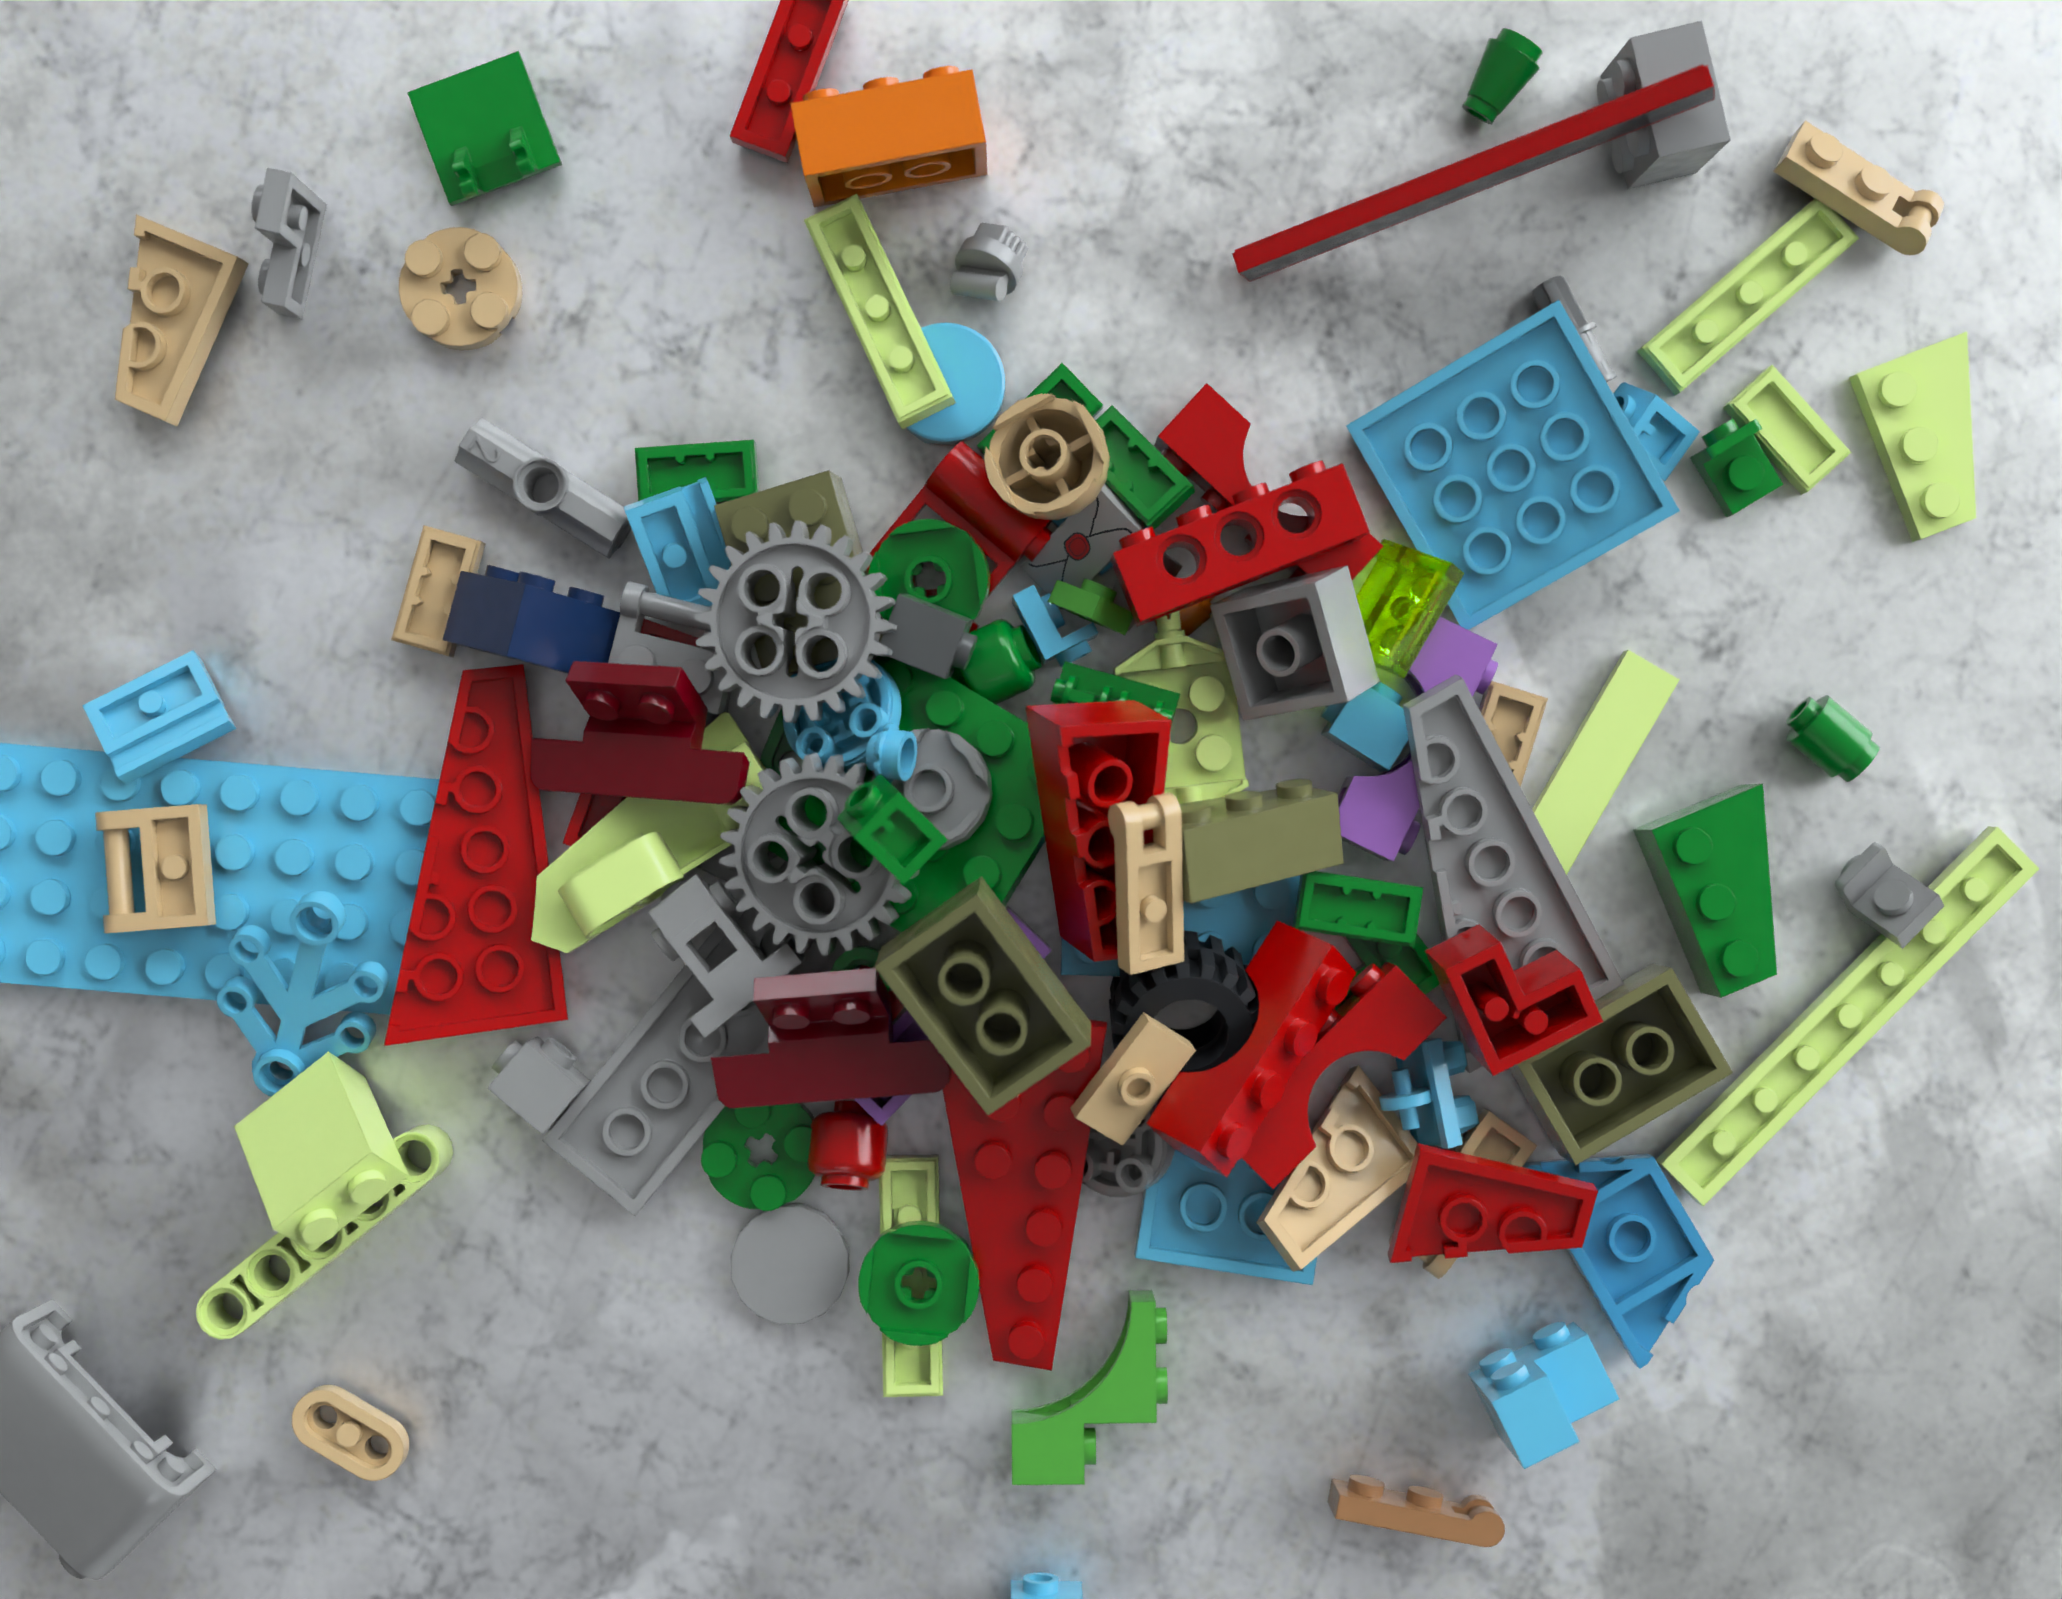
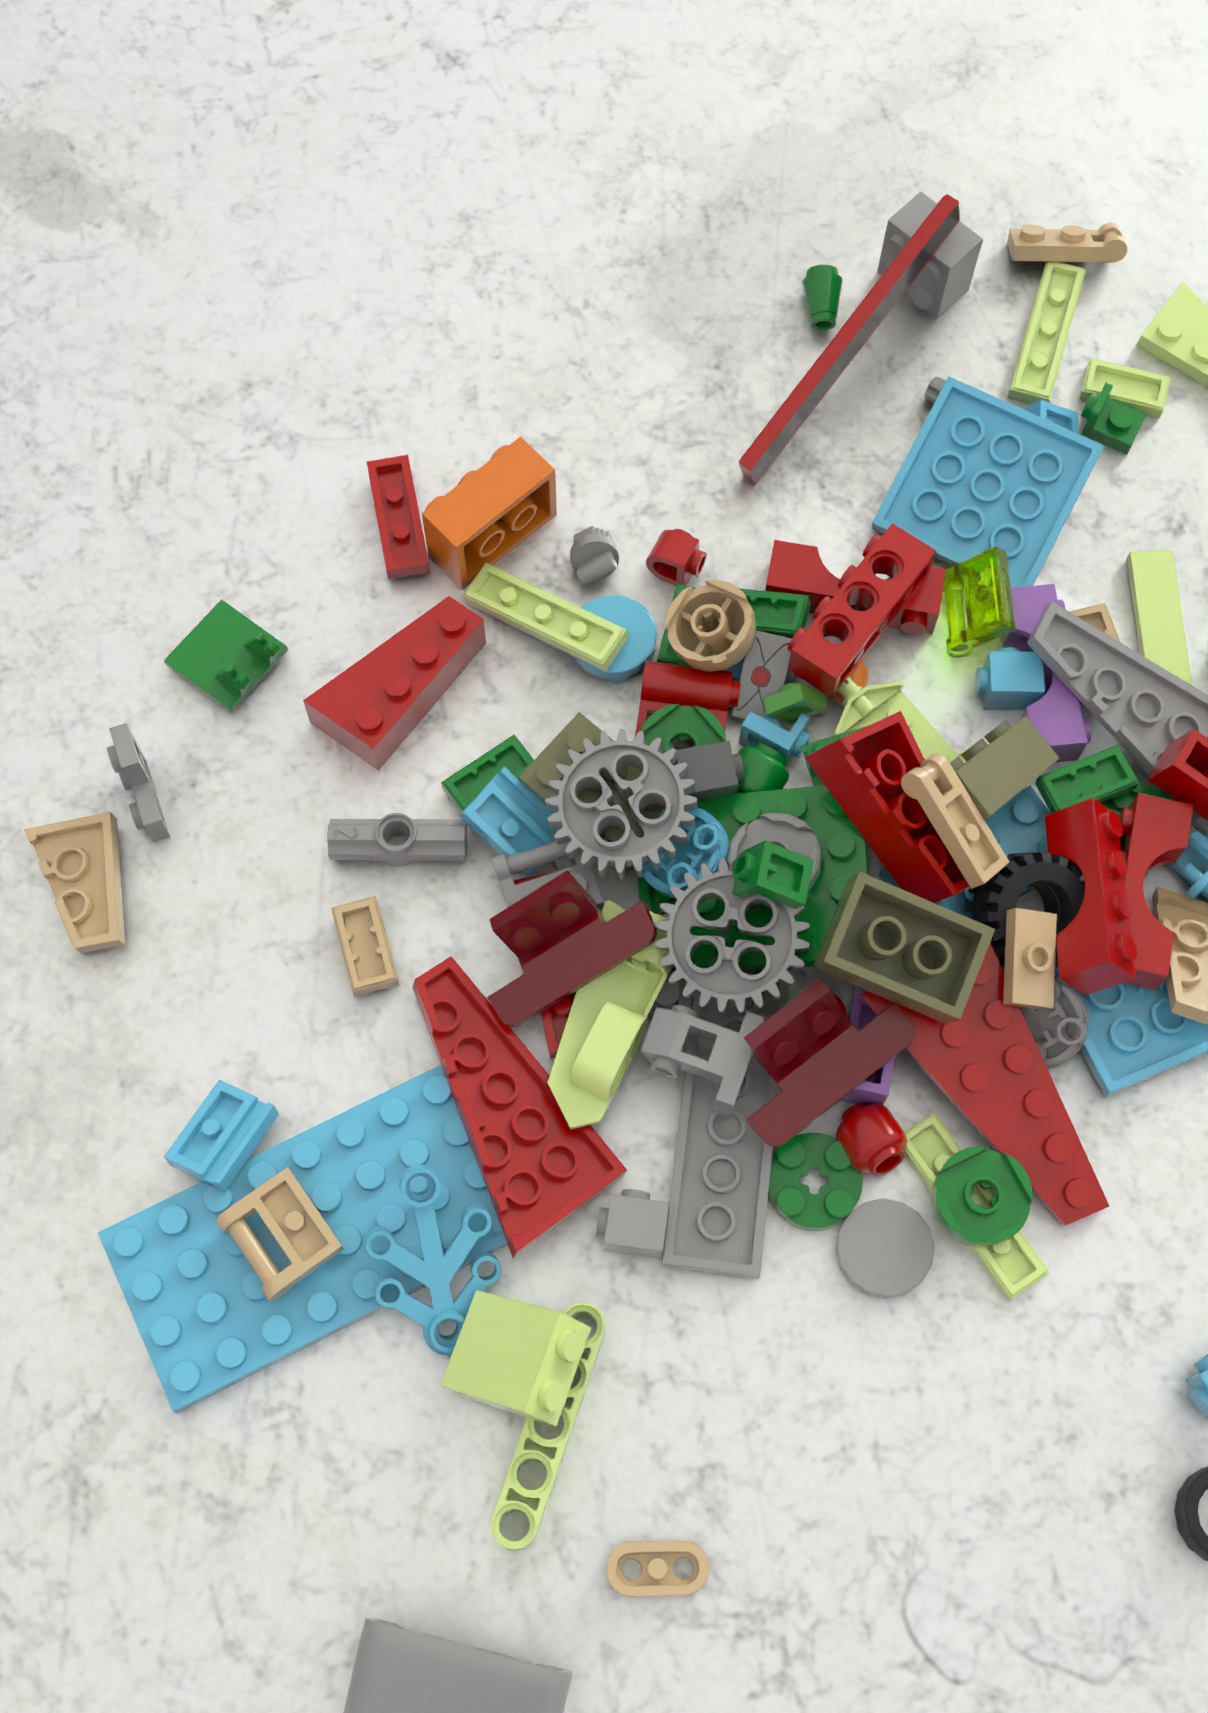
camera: 35 degrees left, 20 degrees down
tan plate [399,227,523,350] -> none
dark blue brick [443,565,620,674] -> none
medium azure plate [866,723,917,783] -> none
bright green arch [1012,1290,1168,1485] -> none
light grey brick [1210,565,1380,721] -> none
none -> red wedge [303,596,486,771]
none -> red plate [646,529,707,586]

